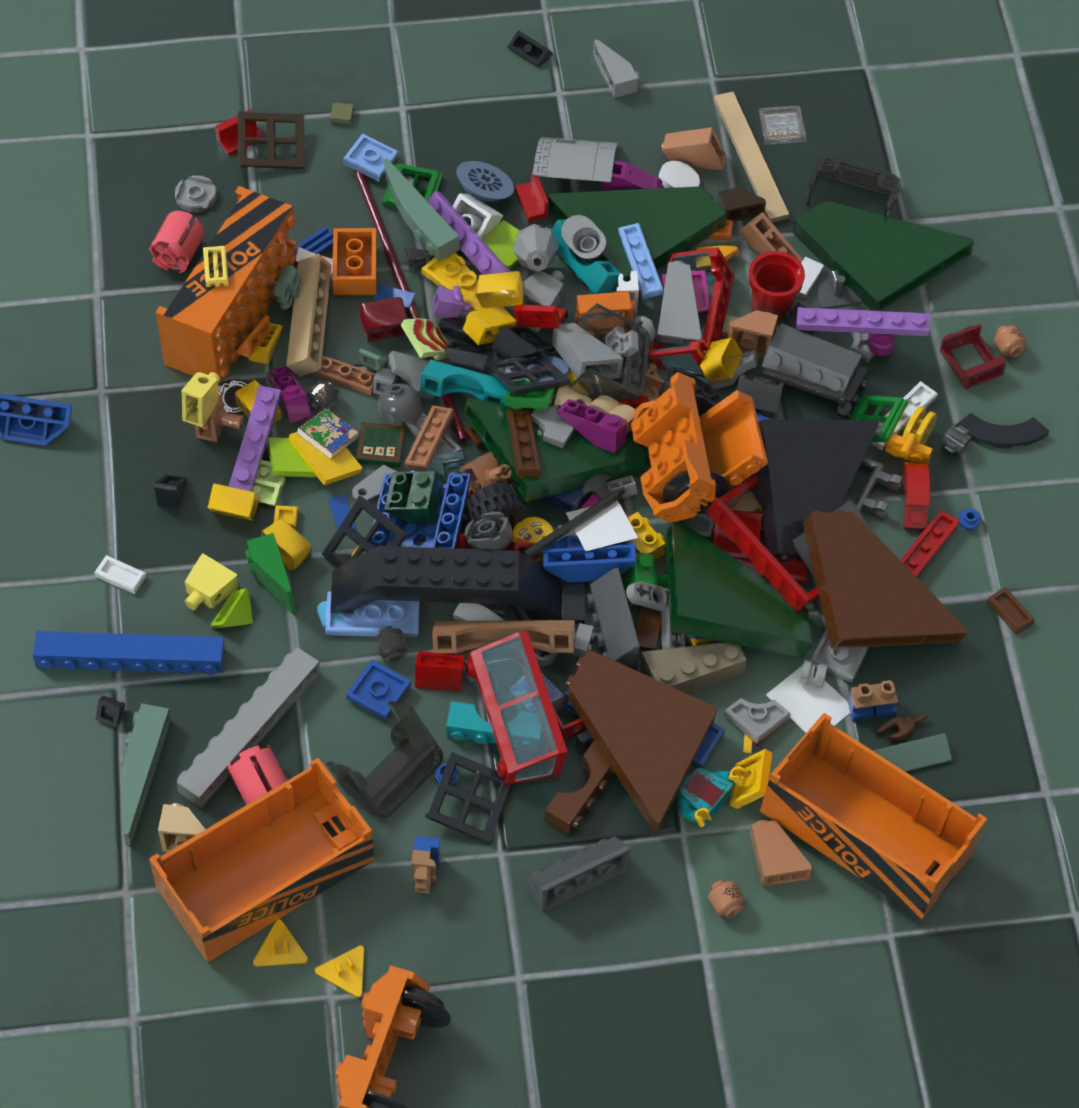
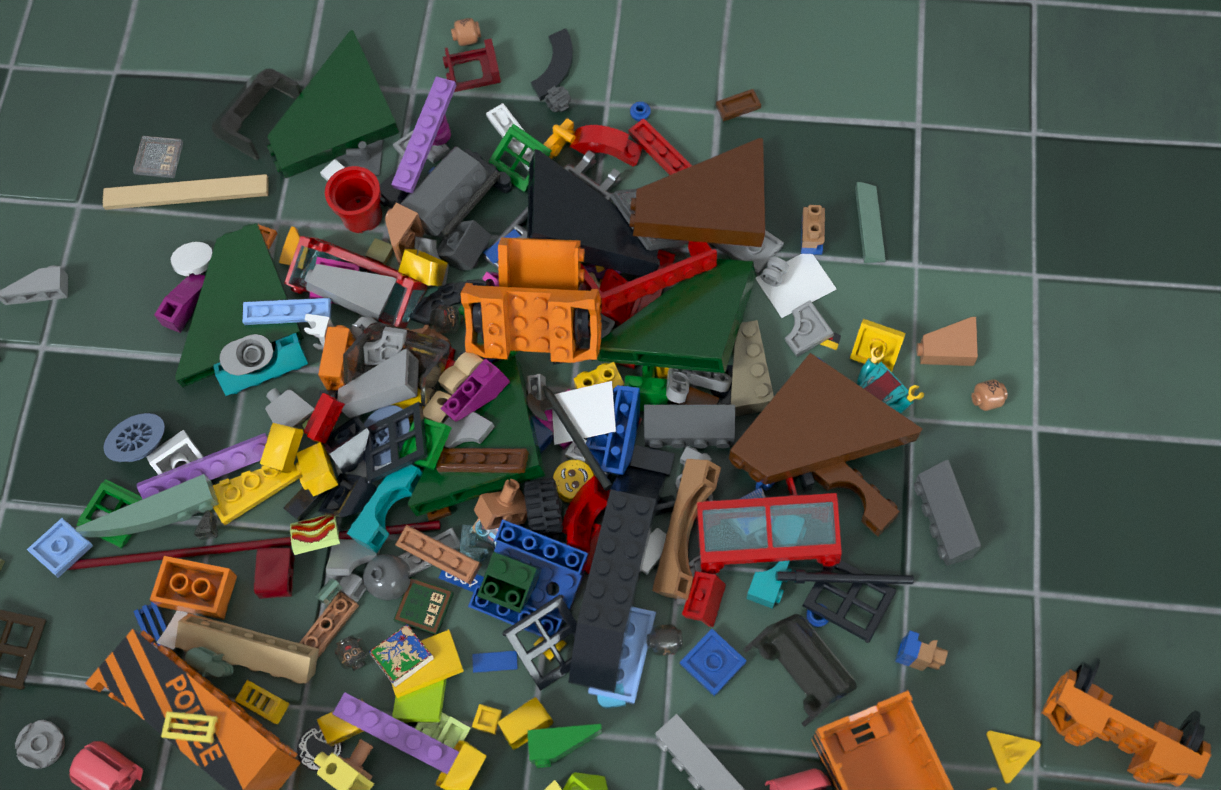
camera: 70 degrees left, 10 degrees up
orange slope [236,315,270,358] -> none
magenta slope [267,366,311,423] -> none
light grey piece [352,465,397,501] -> none
blue sticker [373,285,416,308] -> none
medium lavender piece [433,282,470,318] -> none
dark grey cylinder [465,512,512,550] -> none
lime tile [482,220,520,270] -> none
light grey cone [513,224,559,272] -> none
red panel [515,172,549,223] -> none
light grey sticker [533,137,618,182] -> none
nougat slope [662,127,726,171] -> none
dark brown slope [717,187,766,222] -> none
nougat slope [738,212,803,263] -> none
orange piece [760,713,988,919] -> none
reddish brown hand [877,713,927,742] -> none
yellow head [902,406,937,445] -> none
none -> black bar [775,570,914,585]

